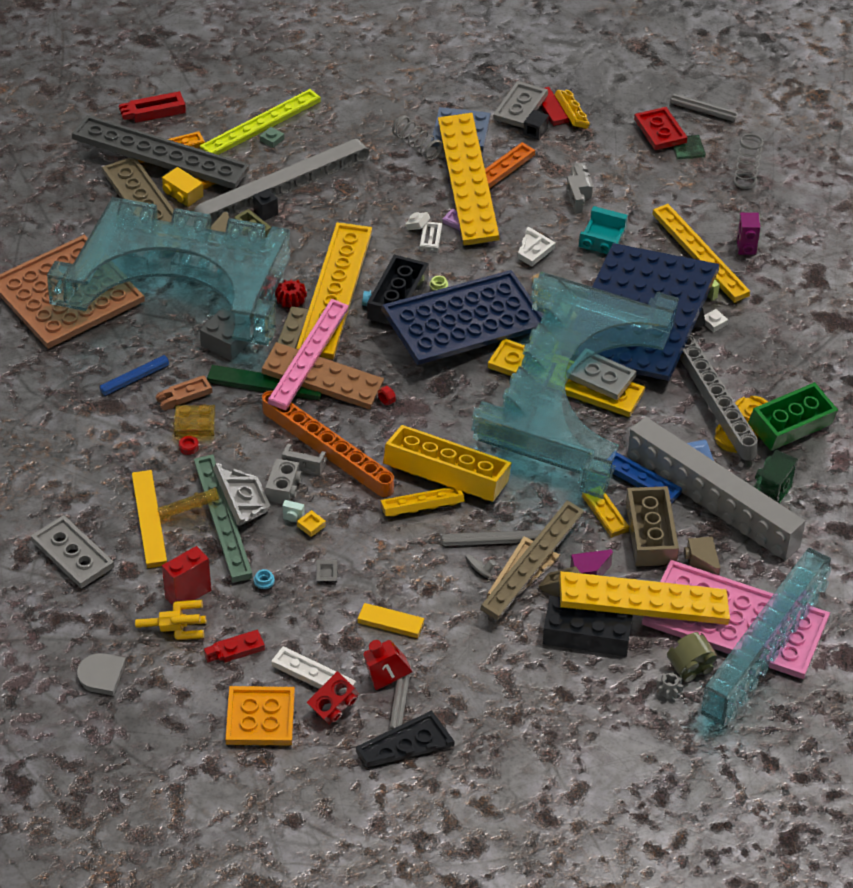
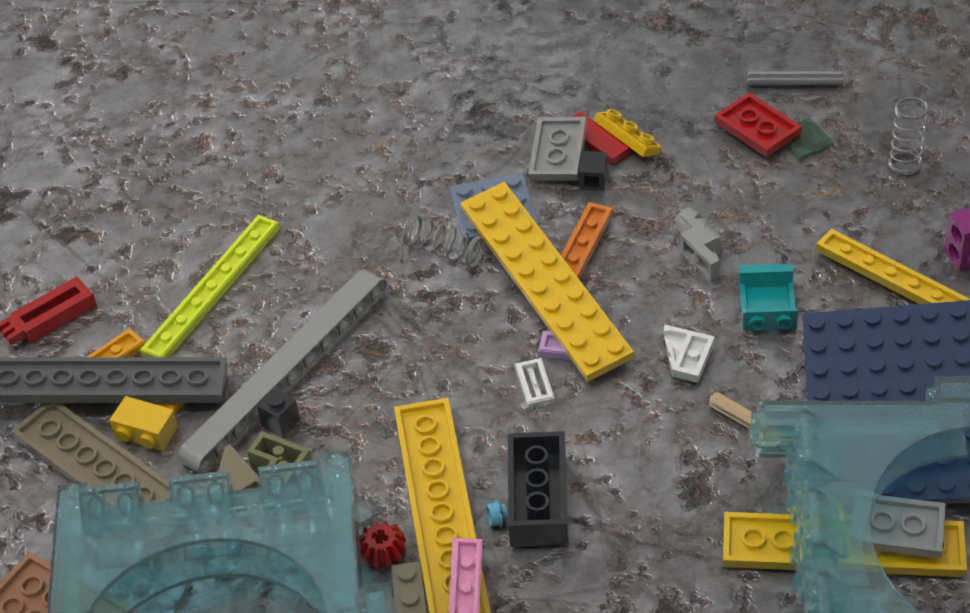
camera: 15 degrees left, 0 degrees up
sand green plate [260,127,284,148] -> none
dark blue plate [381,270,549,365] -> none
white plate [405,212,430,230] -> none
yellowish green plate [430,276,448,291] -> none

